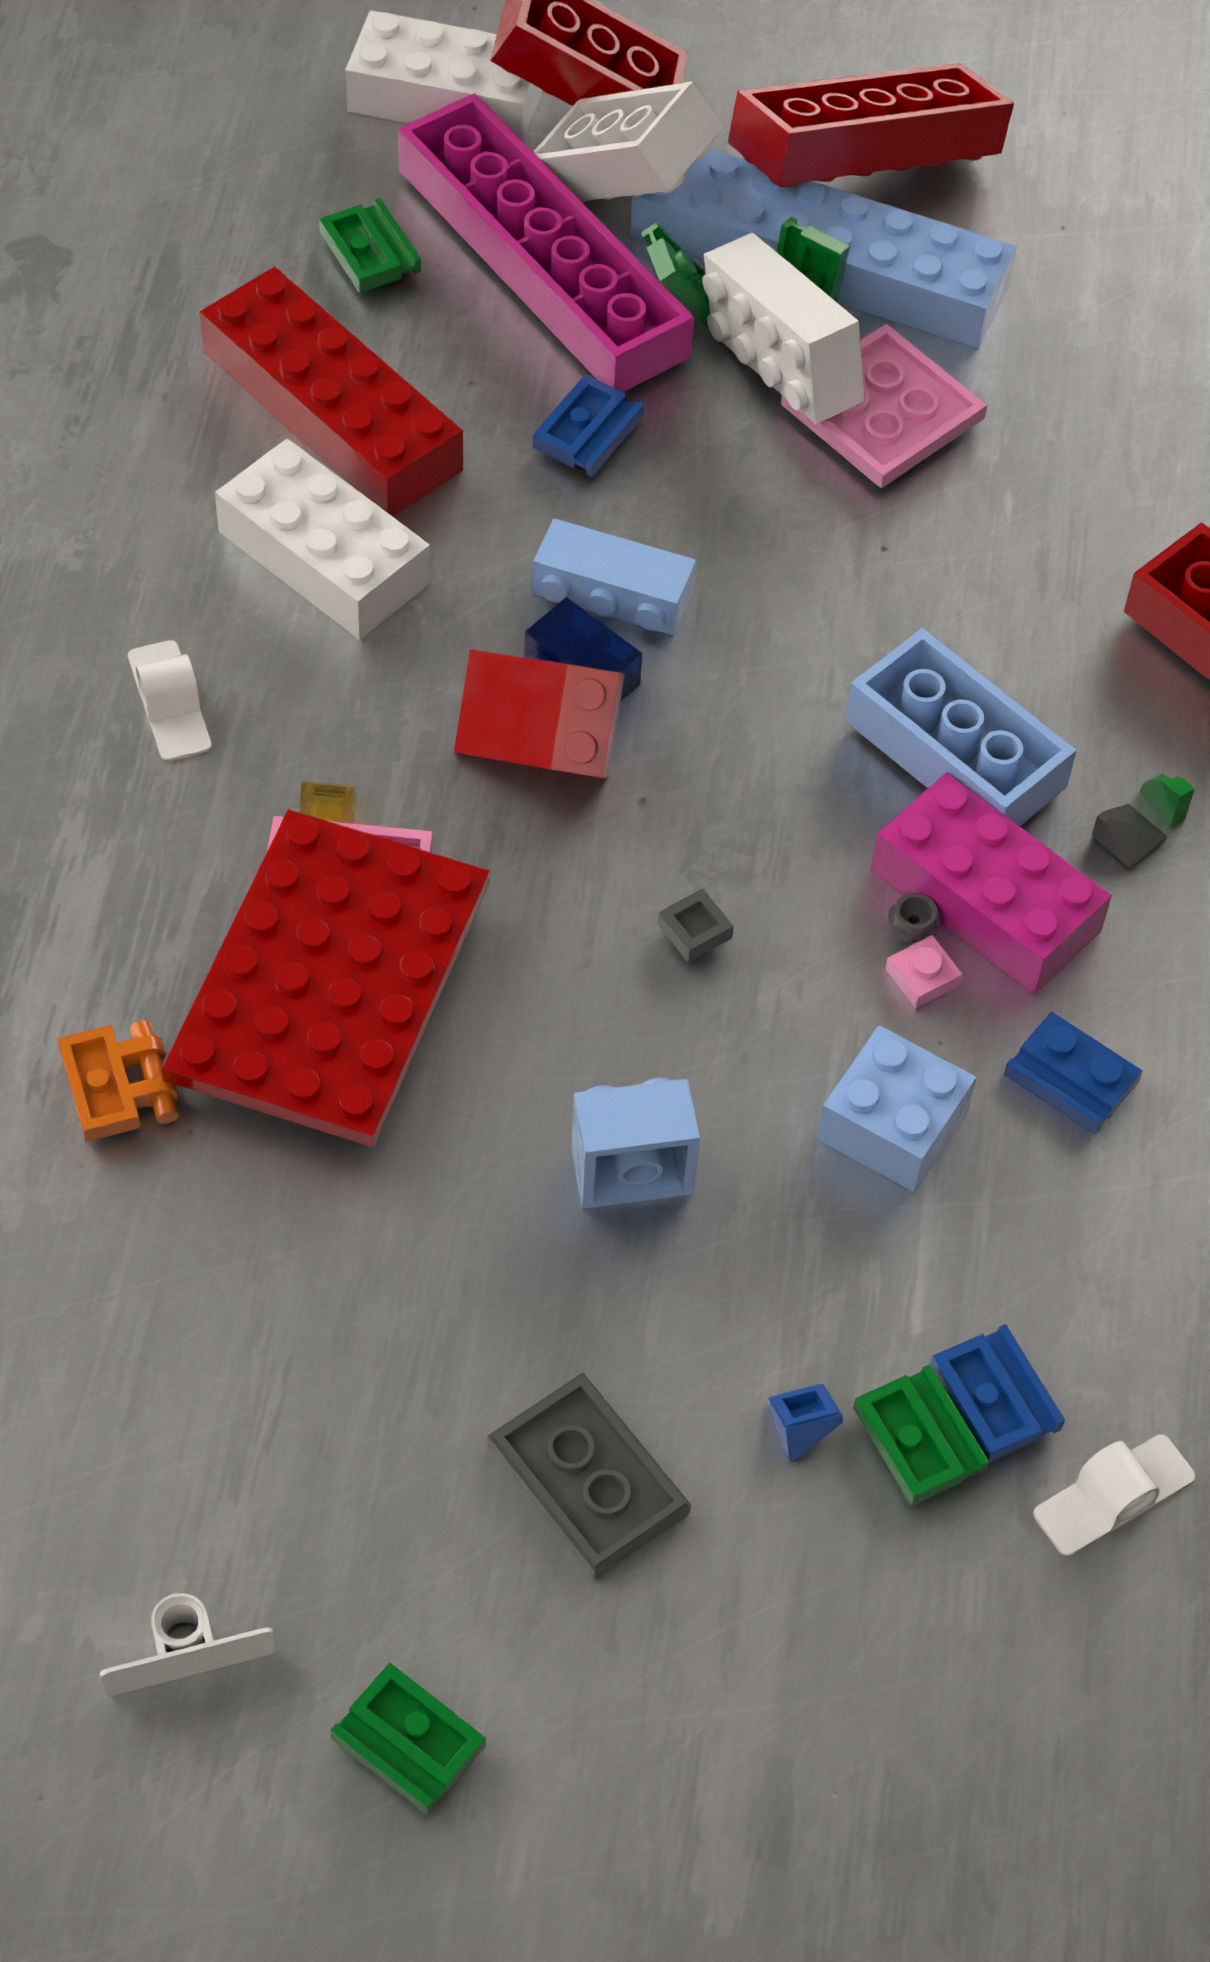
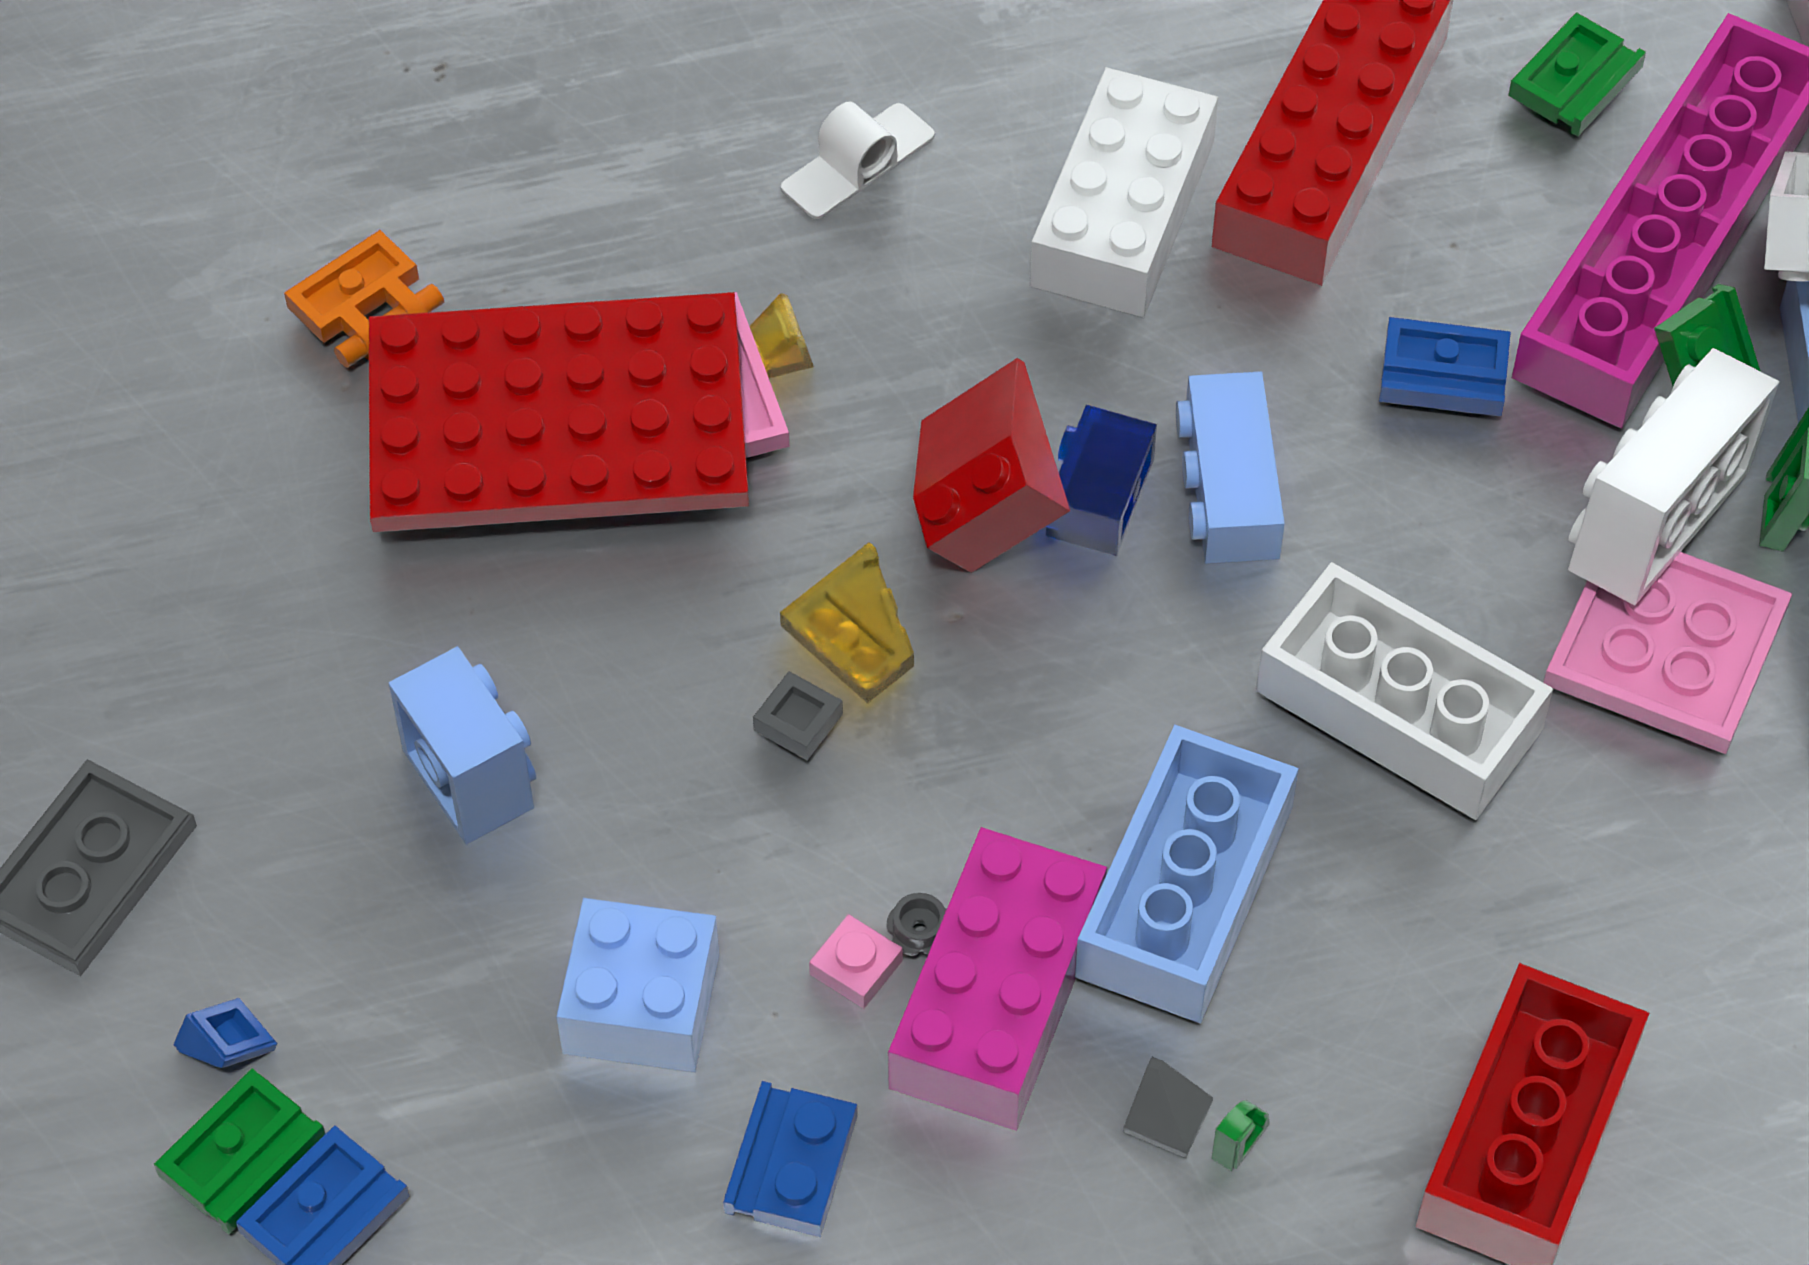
camera: 70 degrees right, 0 degrees up
none -> clear yellow wing [780,542,914,704]
none -> white brick [1256,562,1553,820]

